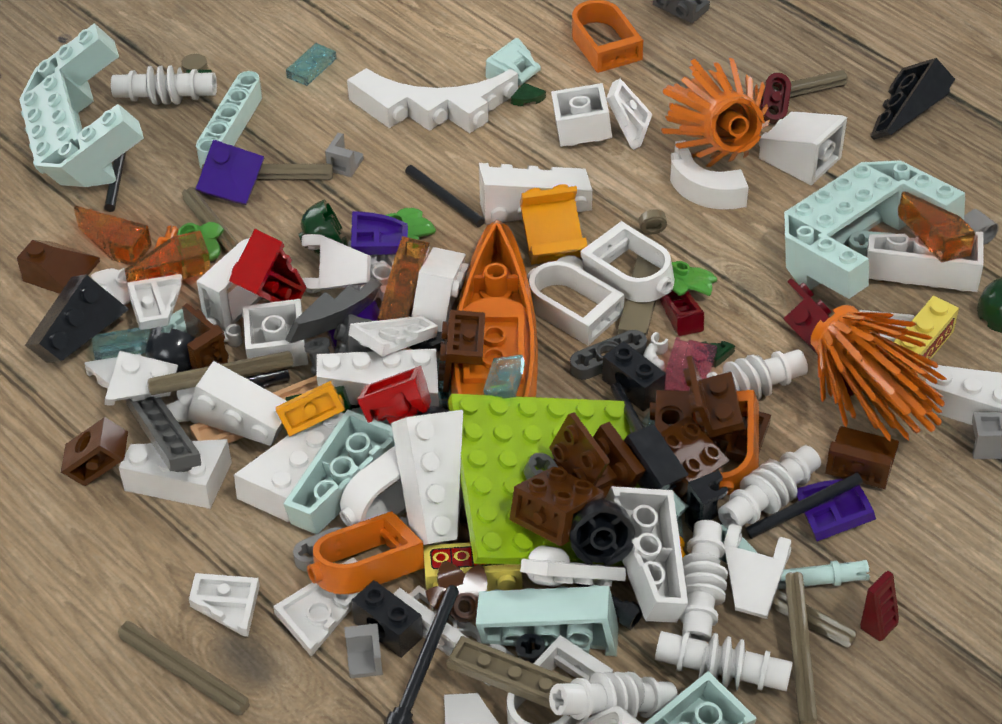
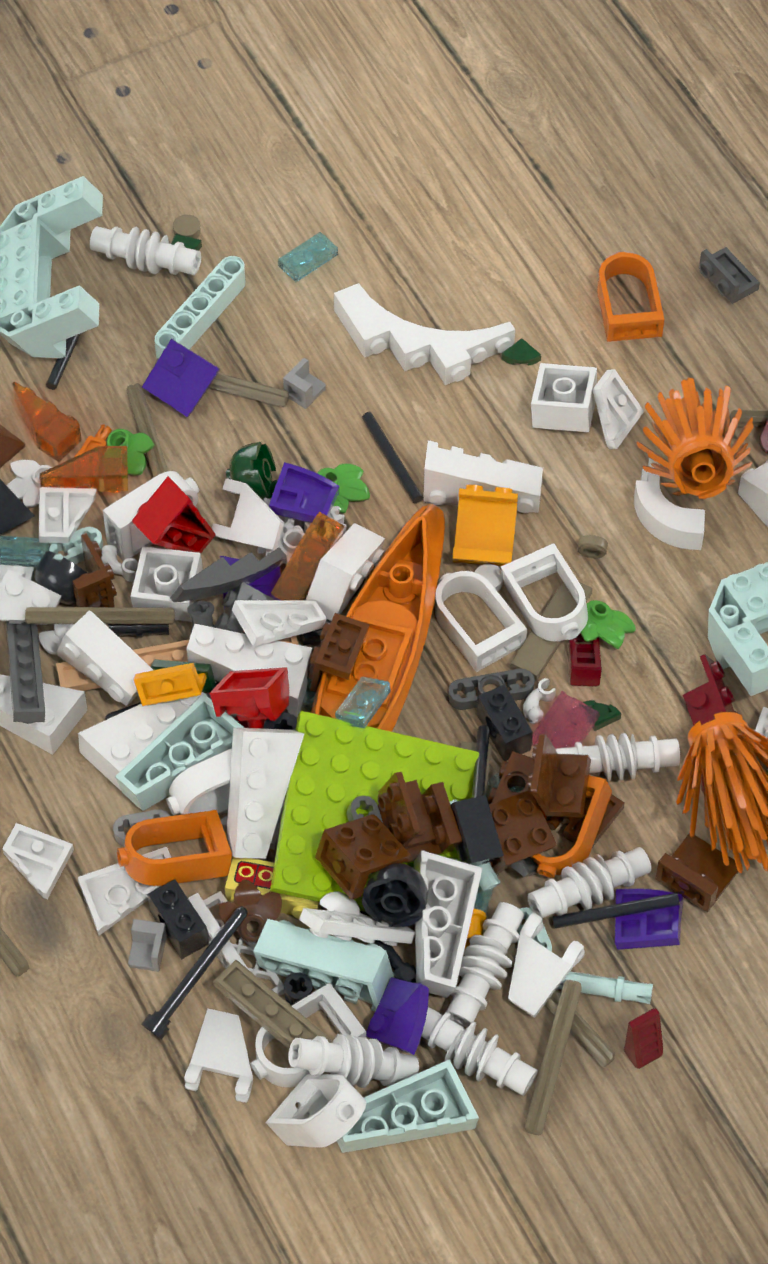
camera: 15 degrees right, 10 degrees up
light aqua piece [485,38,541,86] -> none
black hinge [685,470,728,533] -> none
none -> dark purple plate [366,977,429,1055]

